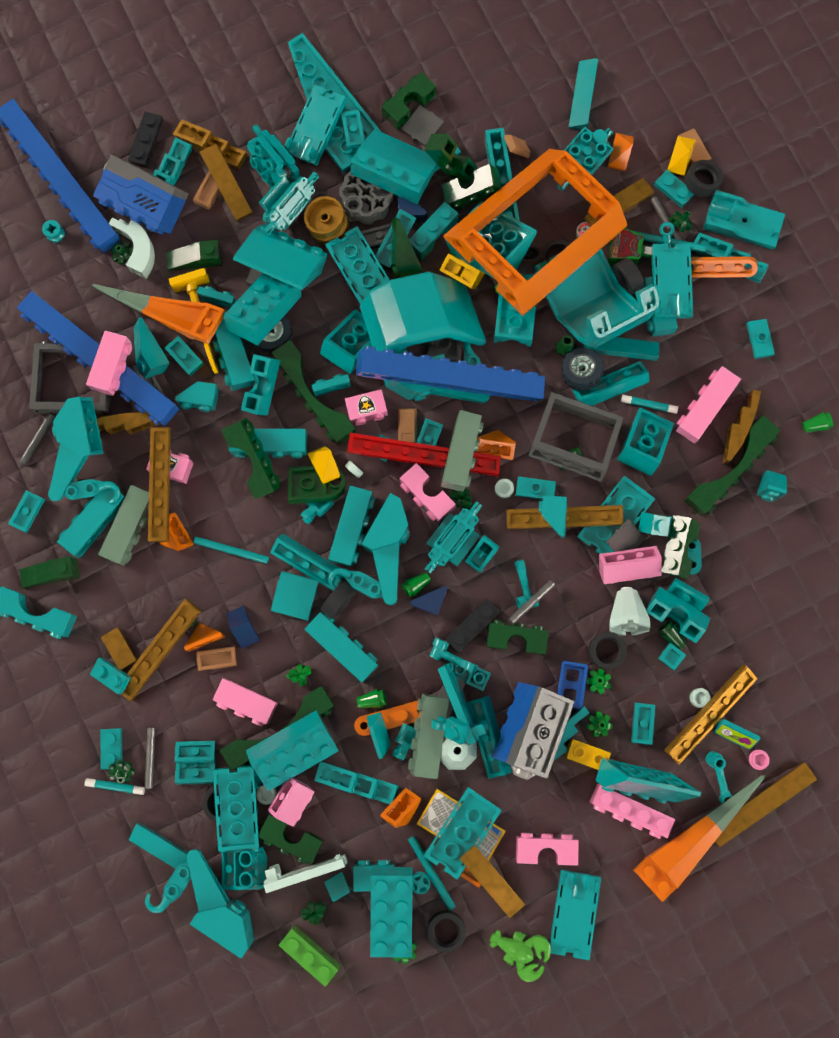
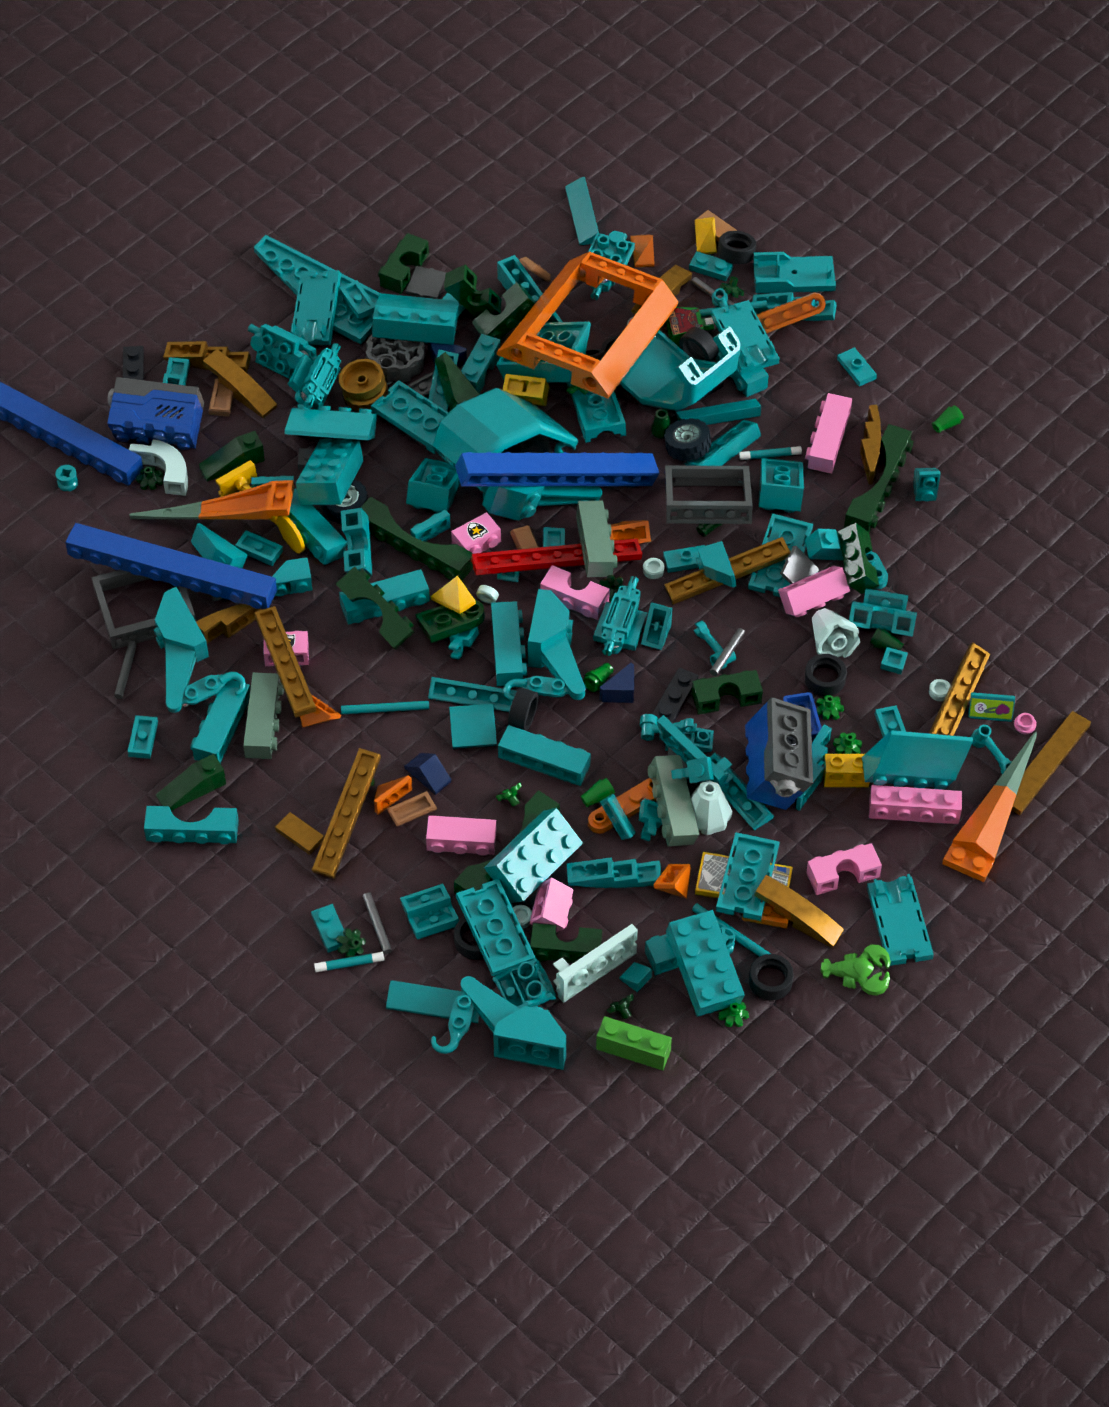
camera: 25 degrees left, 25 degrees down
bright pink brick [86,331,132,396] -> none
teal plate [90,658,131,694] -> none

